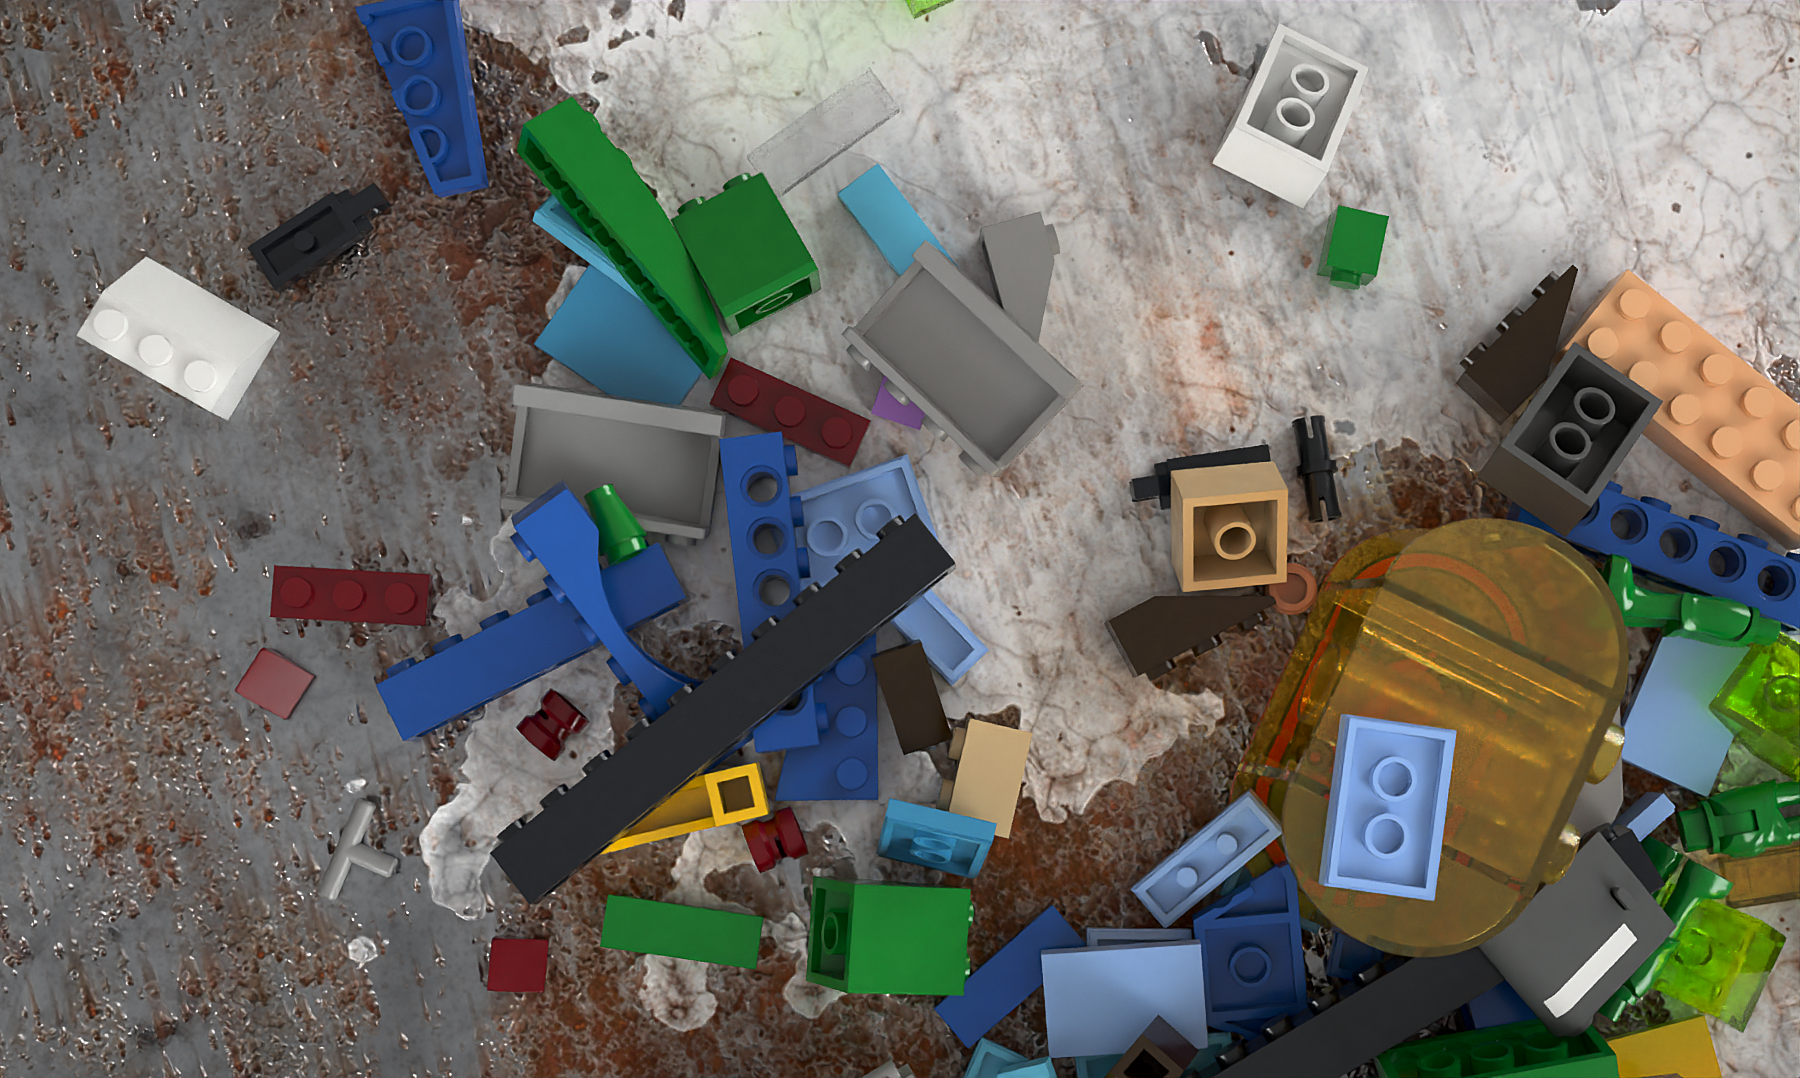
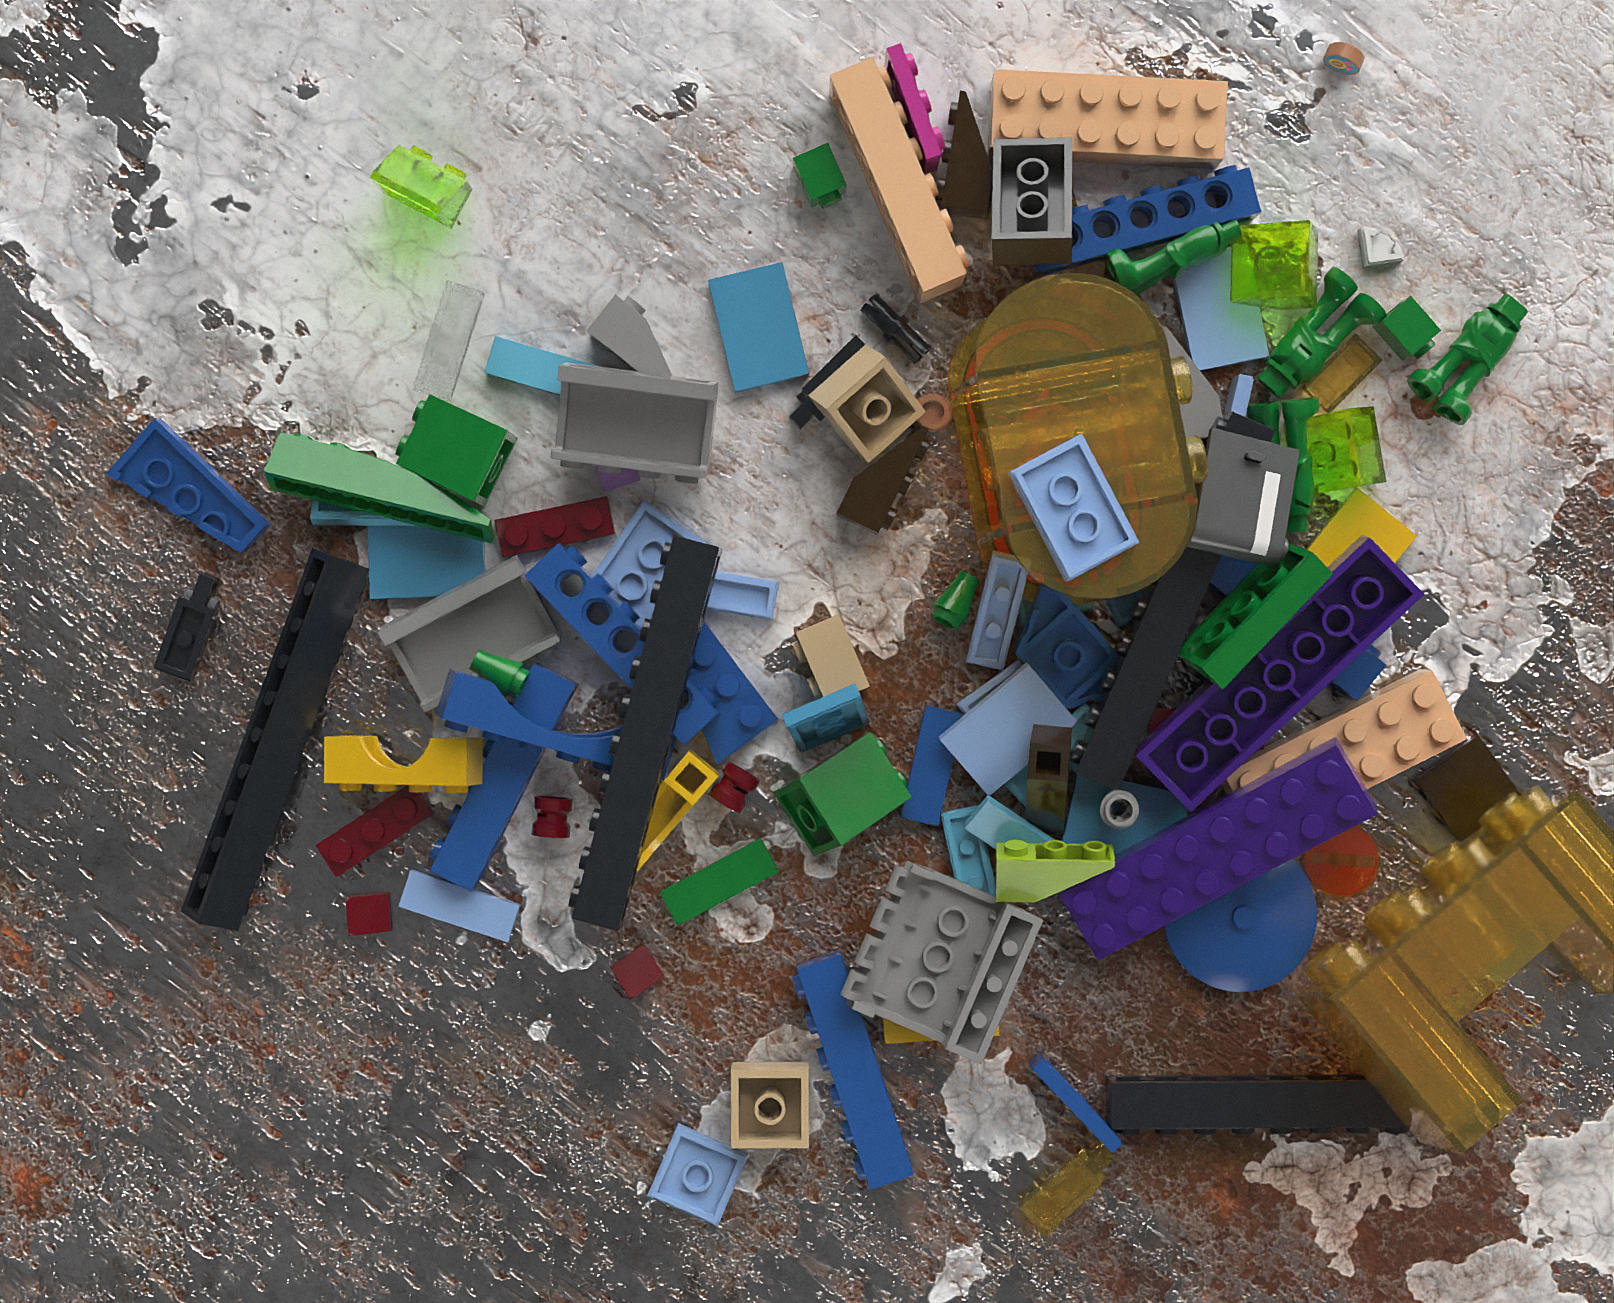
camera: 35 degrees left, 5 degrees up
white slope [76,257,280,420] -> none
light grey piece [317,798,398,901] -> none
dark brown tile [870,639,952,755] -> none
white slope [1212,23,1369,208] -> none
none -> black brick [181,548,369,931]
none -> yellow arch [324,735,483,793]
none -> light blue tile [398,869,521,942]
none -> dark azure tile [708,262,809,393]
none -> light nougat brick [829,56,970,304]
none -> dark pink plate [884,43,945,175]
none -> green cone [931,571,980,631]

